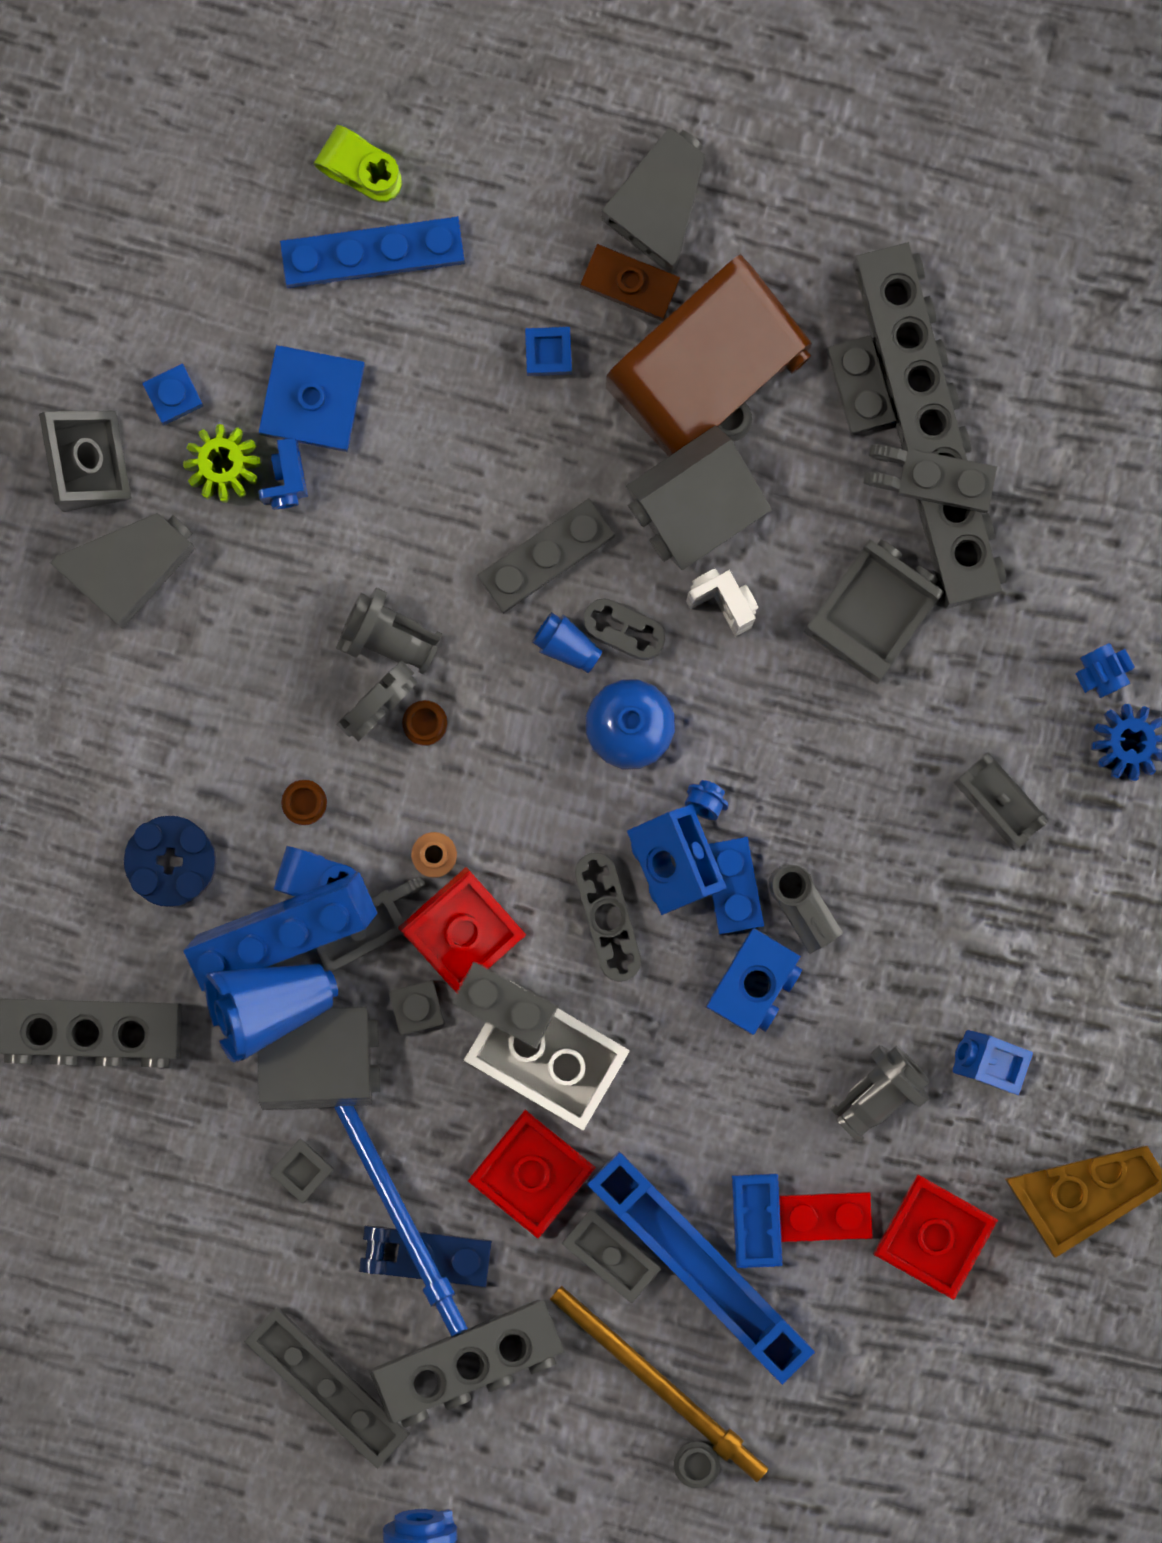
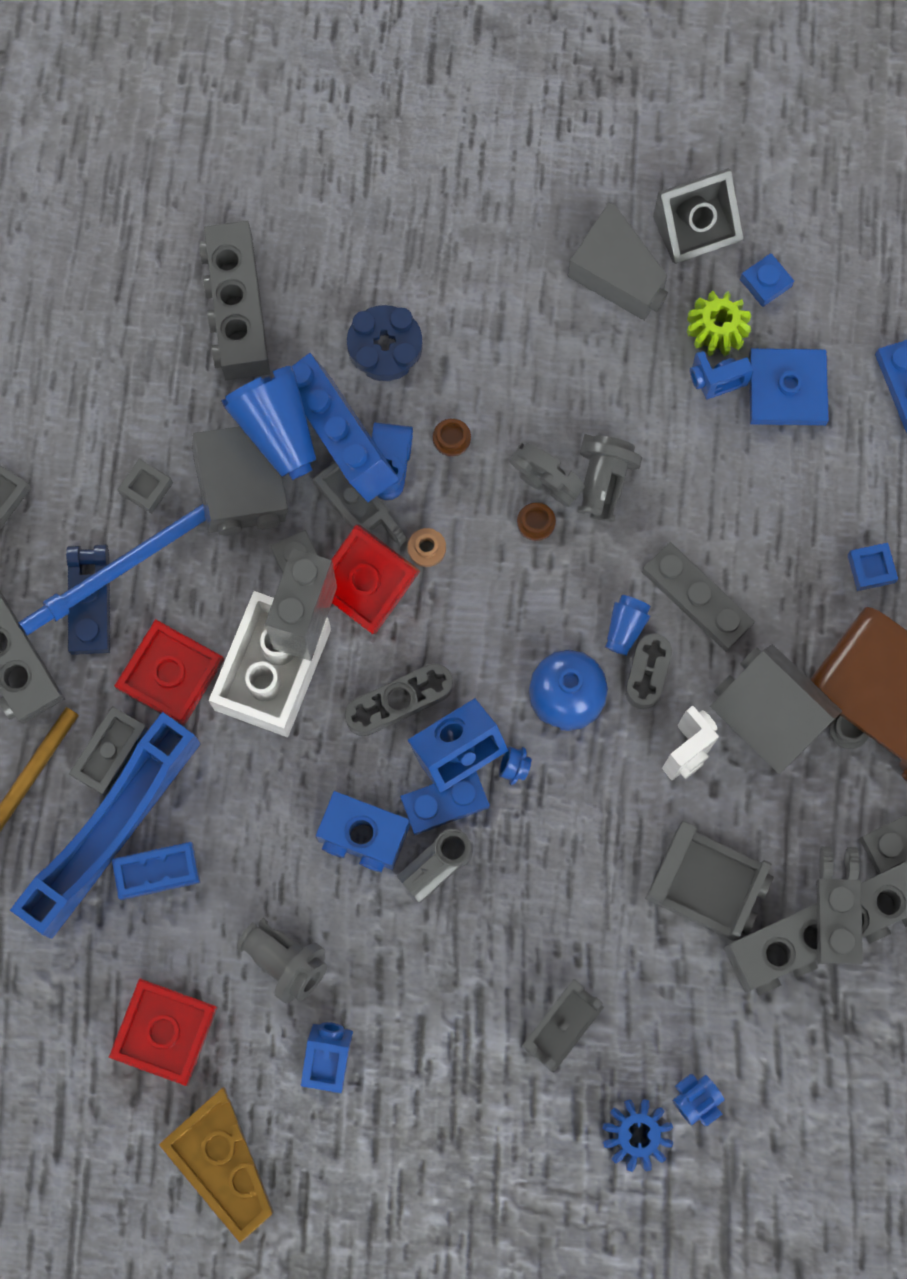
camera: 85 degrees right, 10 degrees down
red plate [779,1192,872,1242] -> none

